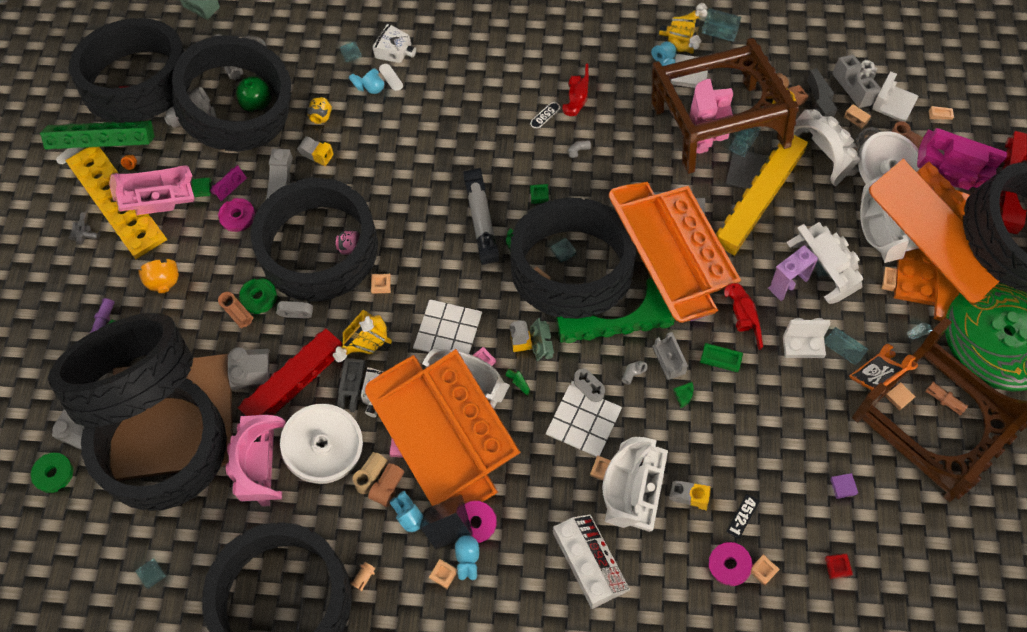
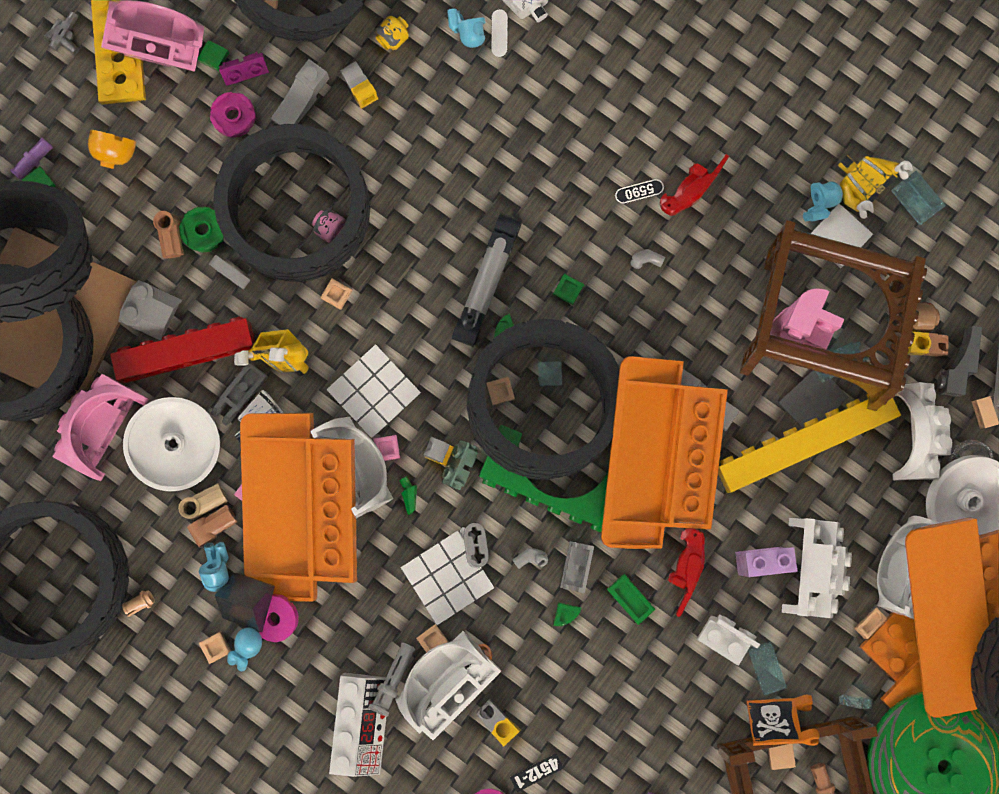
camera: 30 degrees right, 20 degrees up
none -> light grey pin [368,643,415,717]

